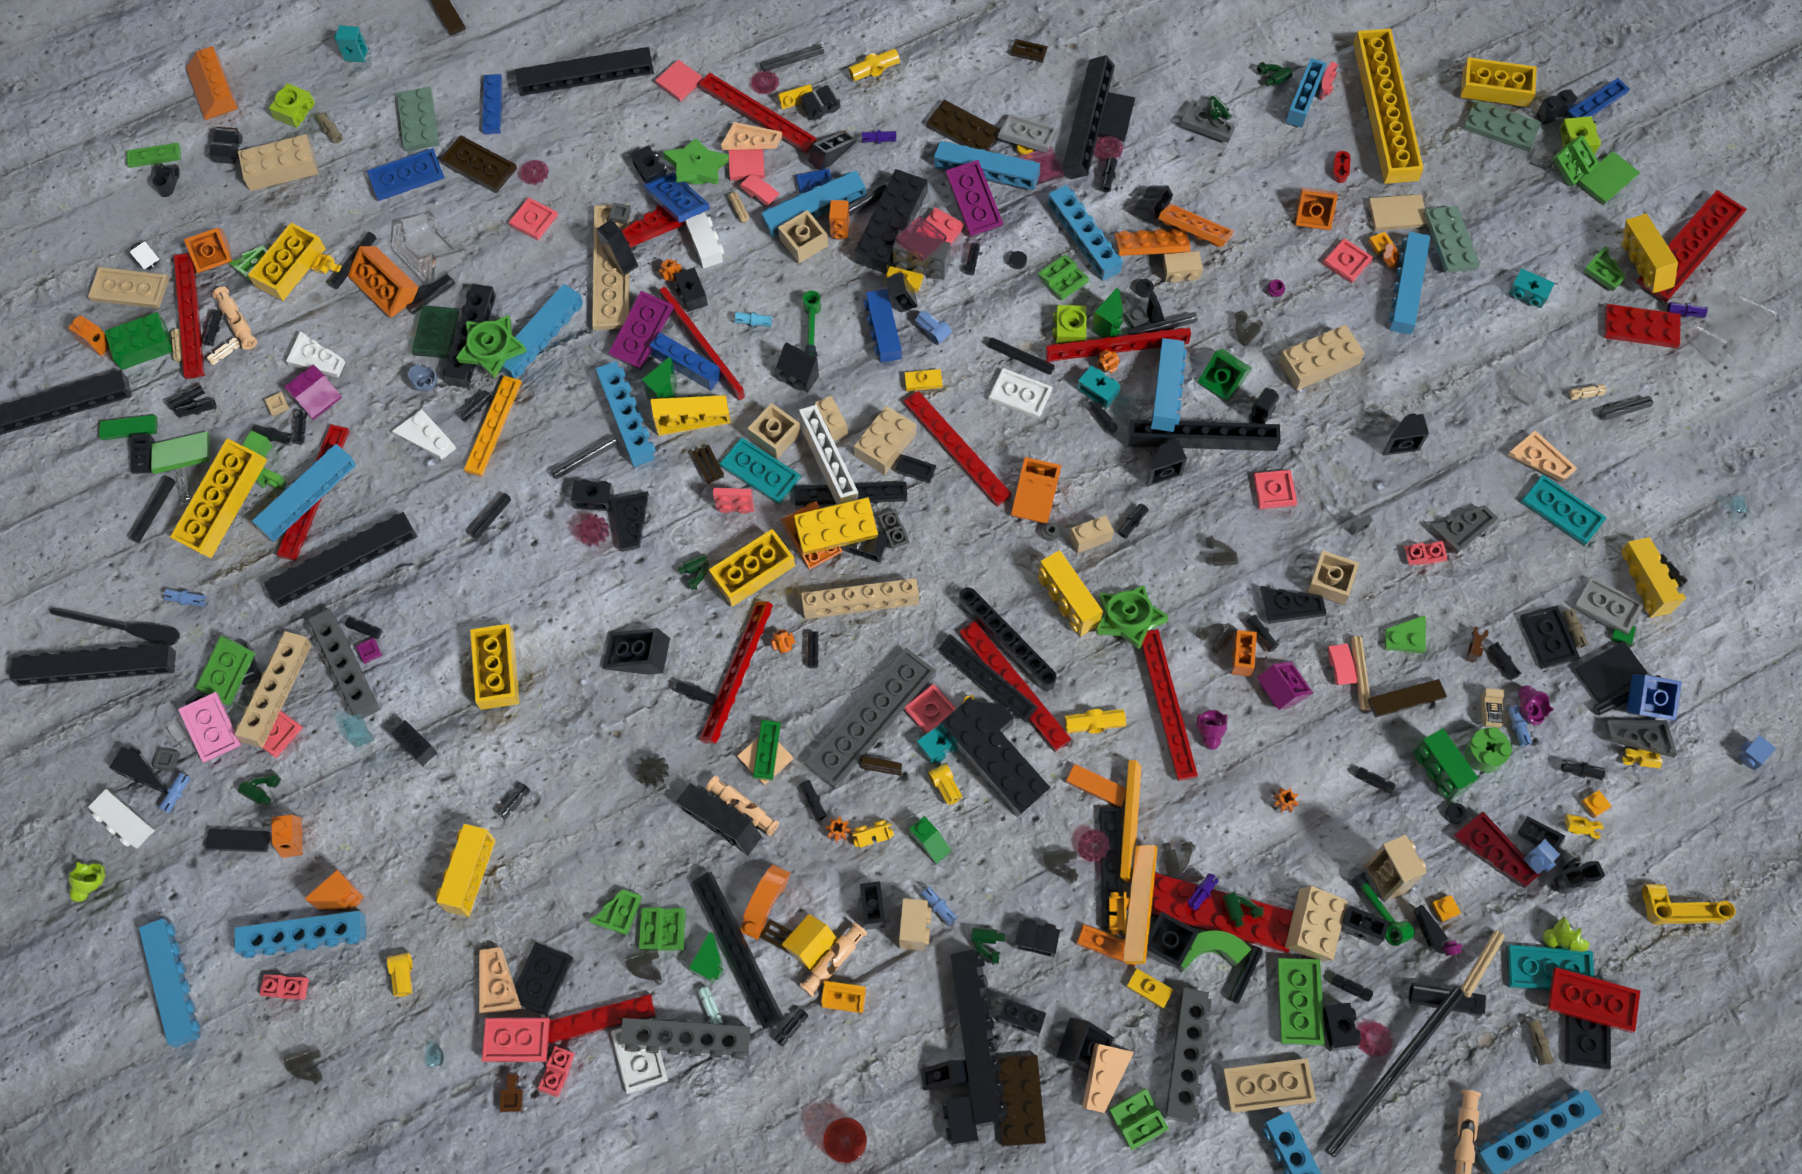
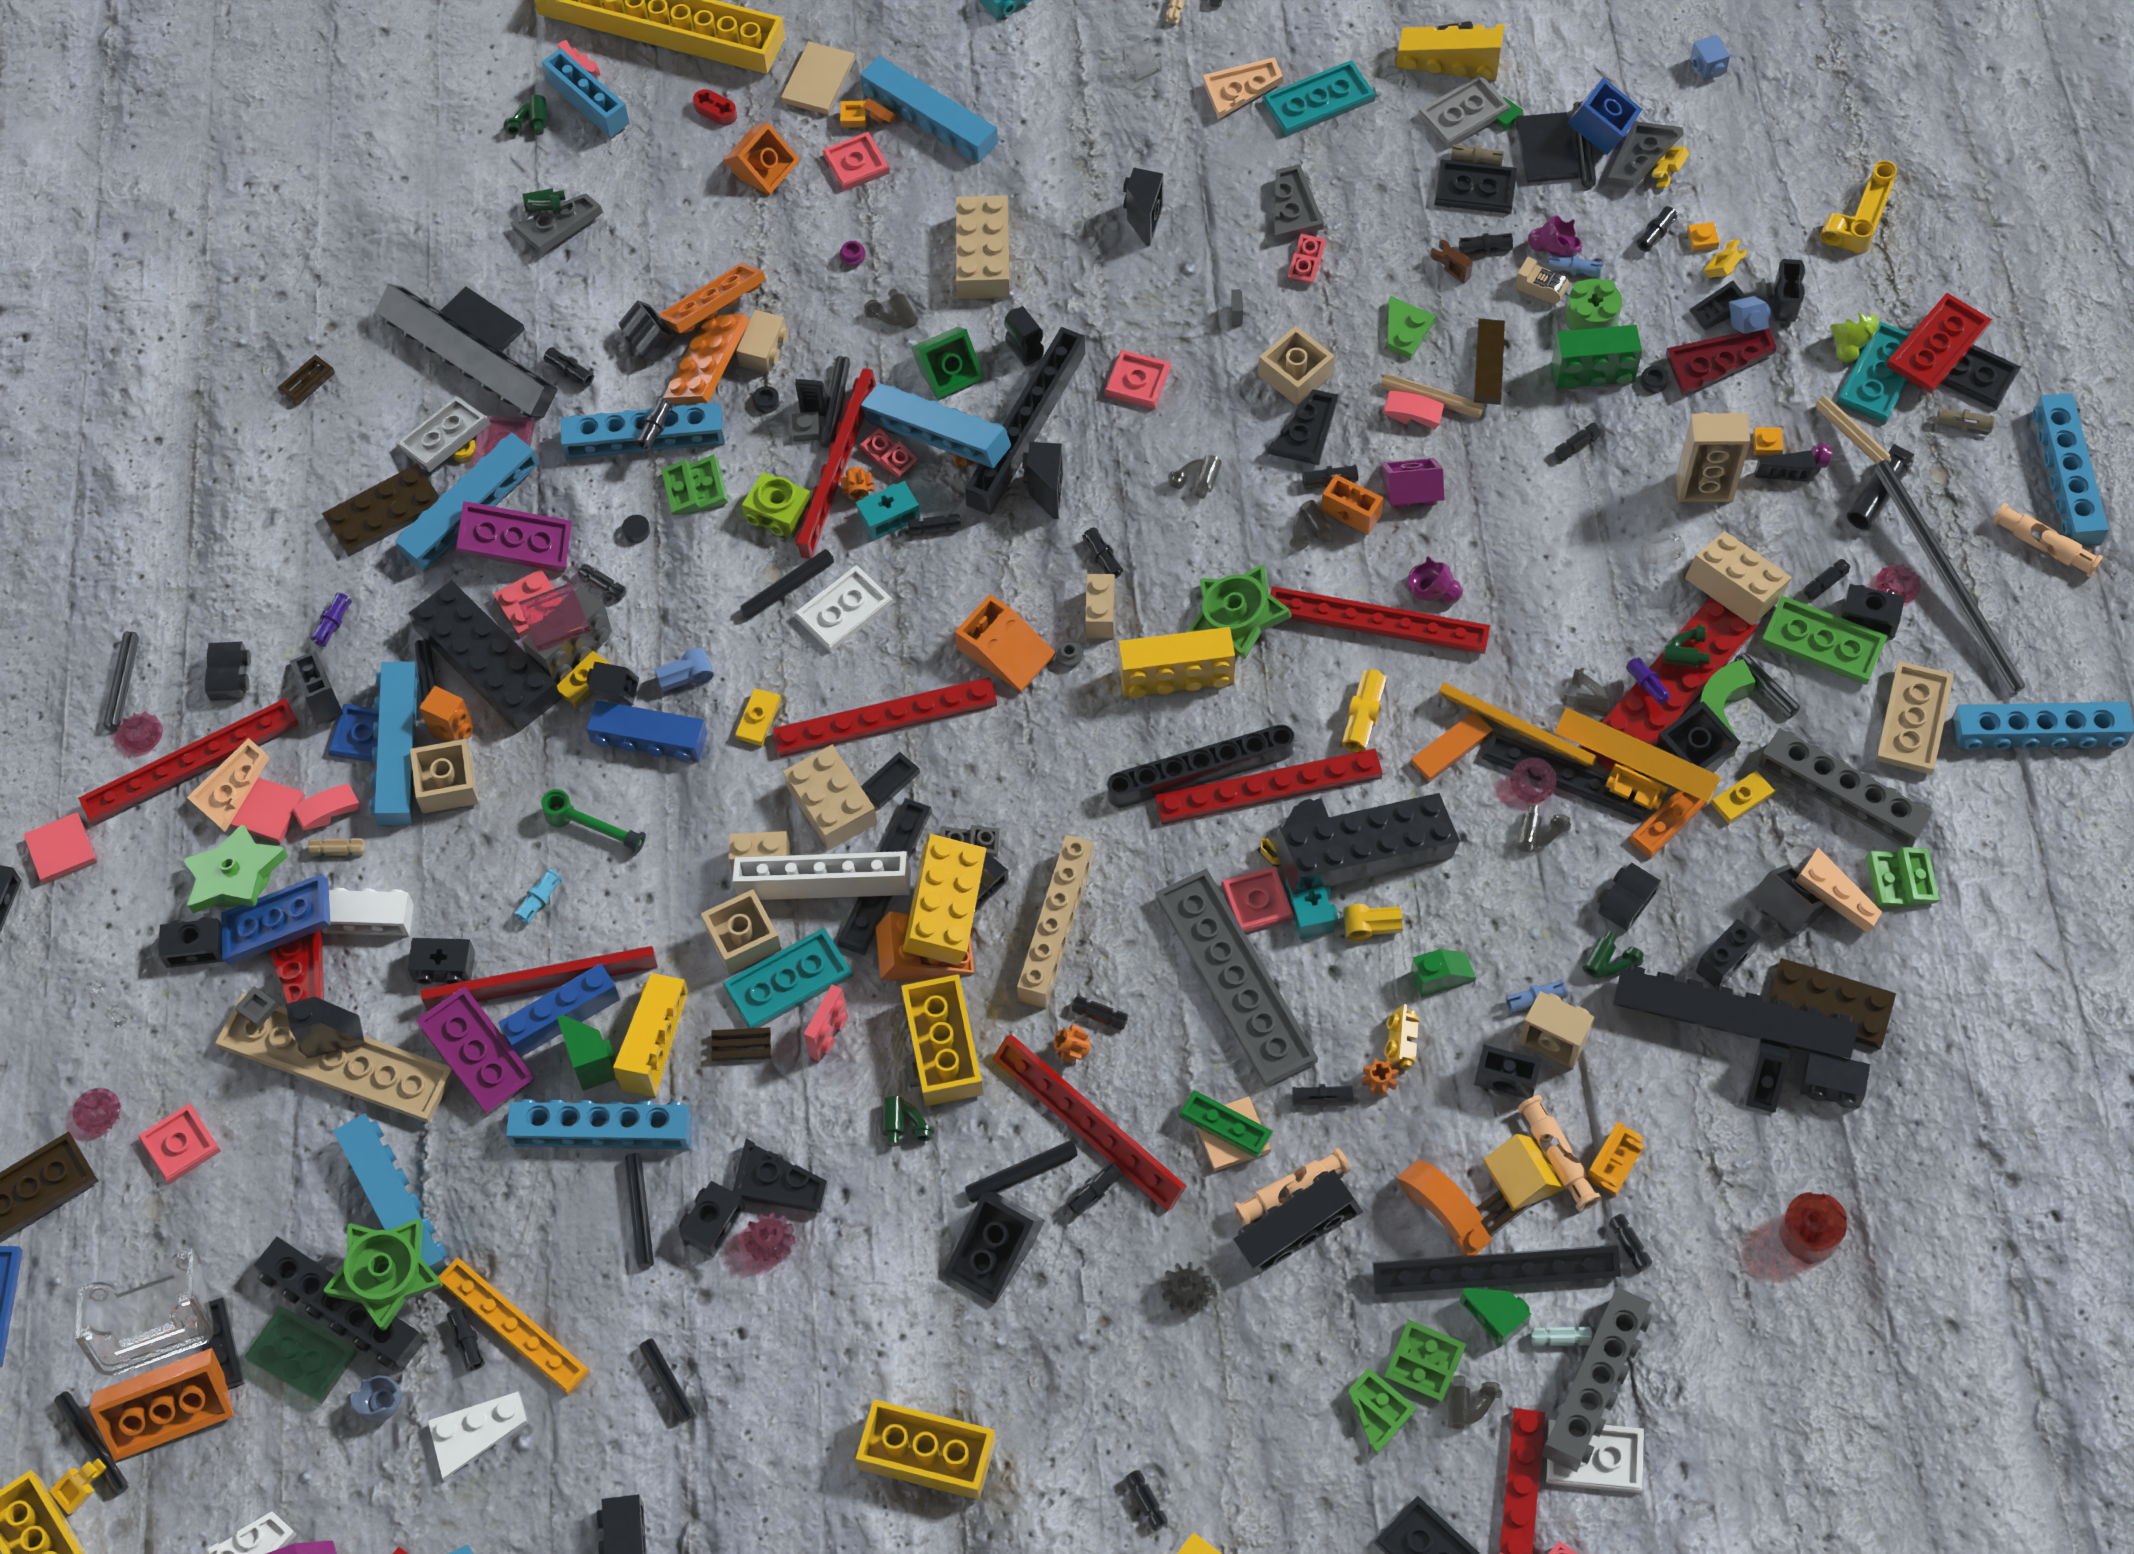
camera: 65 degrees left, 5 degrees down
orange gear [659,259,682,282] -> none
black slope [776,342,819,393] -> none
yellow hinge [777,84,813,109] -> none
yellow piece [848,48,900,81] -> none
dark brown tile [862,756,902,776] -> none
black tile [939,634,1039,723] -> none
green slope [1092,288,1123,339] -> none
clear pink gear [1096,136,1123,160] -> none
orange gear [1273,788,1299,813] -> none
black brick [1341,906,1390,946] -> none
green piece [1351,872,1414,946] -> none
sand green plate [1423,206,1480,273] -> none
none -> black pin [635,398,673,451]
none -> coral slope [860,428,919,478]
none -> black axle [965,1141,1078,1202]

